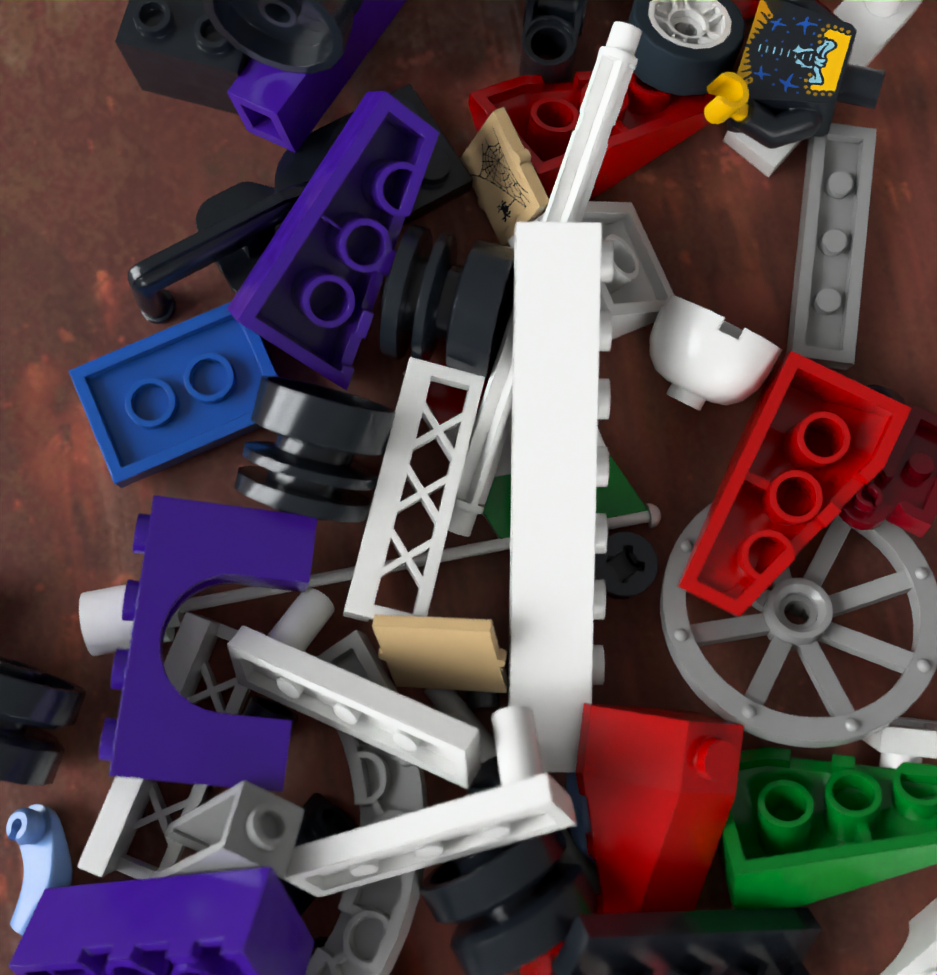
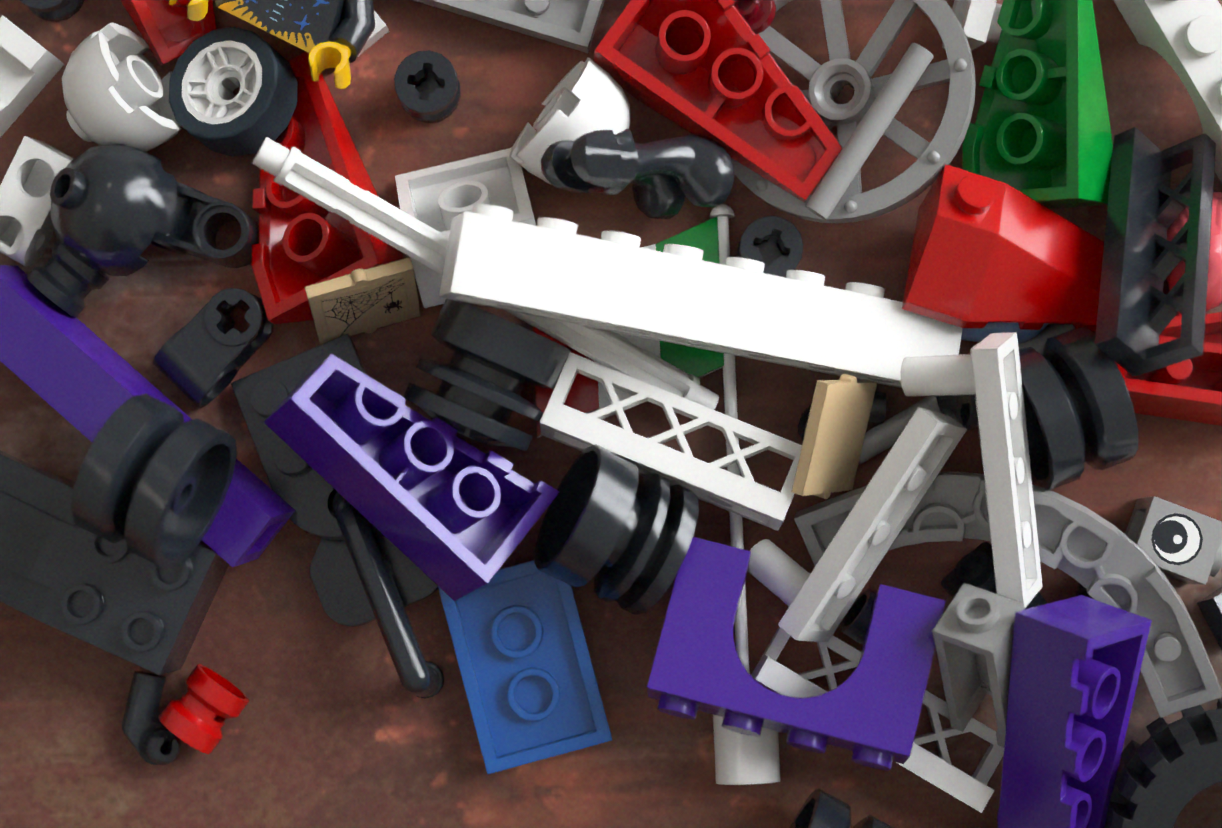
camera: 85 degrees left, 5 degrees up
none -> black arm [122,671,181,765]
none -> black piece [152,288,274,408]
none -> red wheel [158,664,250,754]
none -> black wheel [394,50,461,123]
none -> black piece [541,129,734,219]
none -> light grey bar [805,43,934,220]

